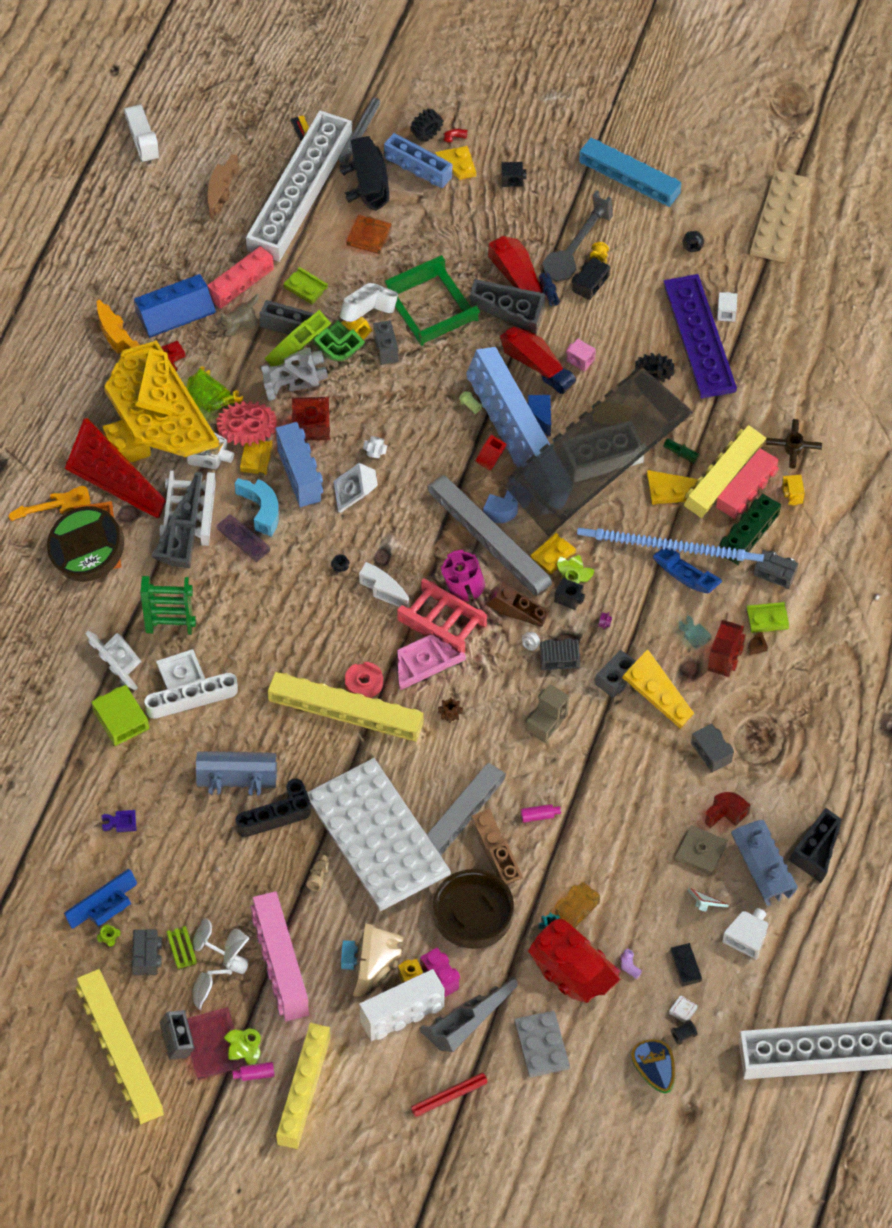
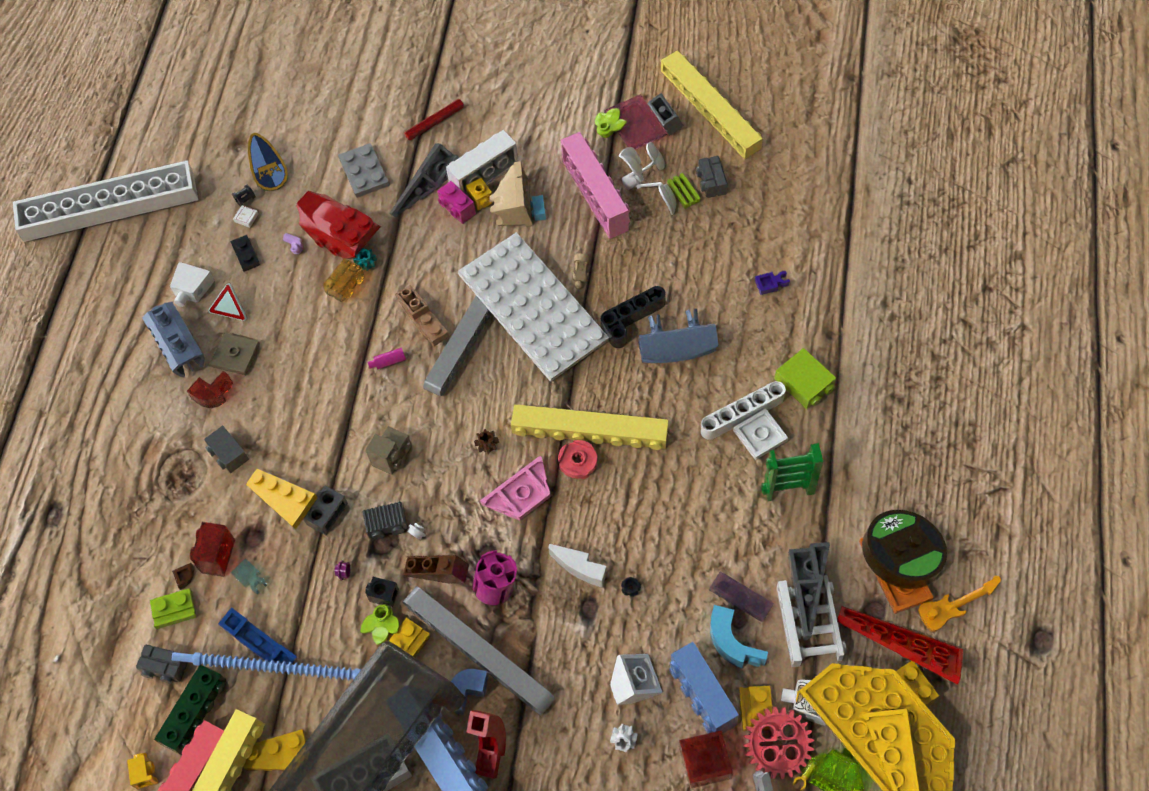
camera: 175 degrees right, 5 degrees up
blue bracket [64,869,137,929] -> none
white bracket [85,631,142,690] -> none
lime plate [97,925,121,947] -> none
dark pink cylinder [233,1062,275,1081] -> none
light yellow brick [276,1023,331,1149] -> none
coral fence [397,578,487,653] -> none
dark brown brick [433,869,514,949] -> none
black wedge [788,808,842,883] -> none

